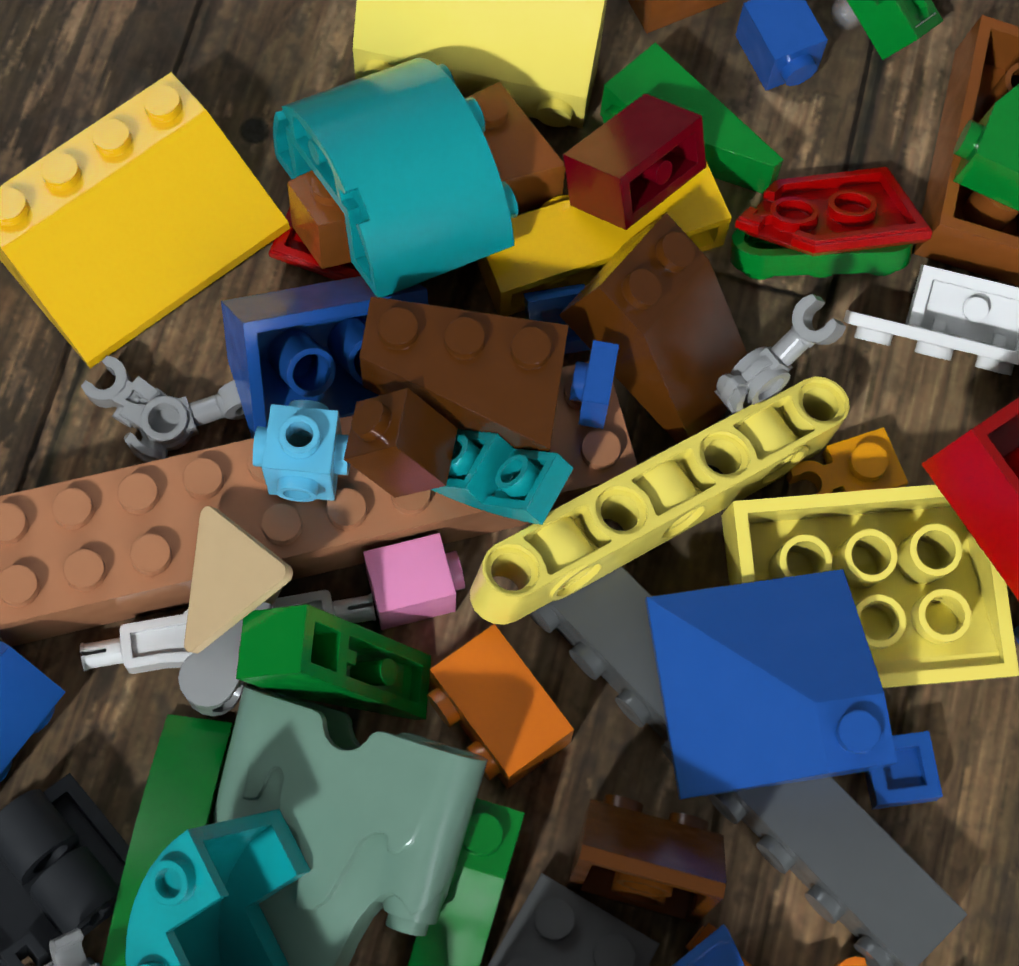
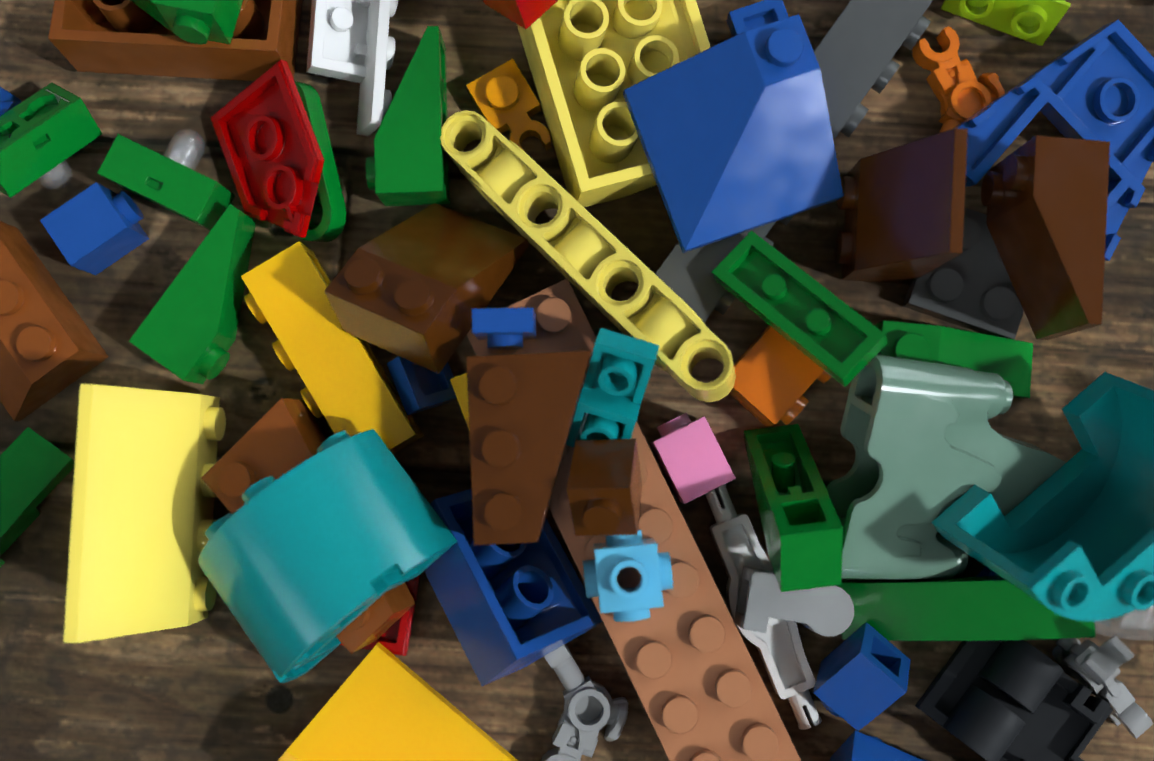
camera: 90 degrees left, 15 degrees up
tan piece [184,506,293,654] -> none
dark red brick [563,94,706,230] -> none
light grey piece [714,294,846,418] -> none
none -> green piece [97,129,235,230]
none -> green slope [366,26,450,207]
none -> green plate [712,230,887,387]
none -> blue brick [813,622,911,731]

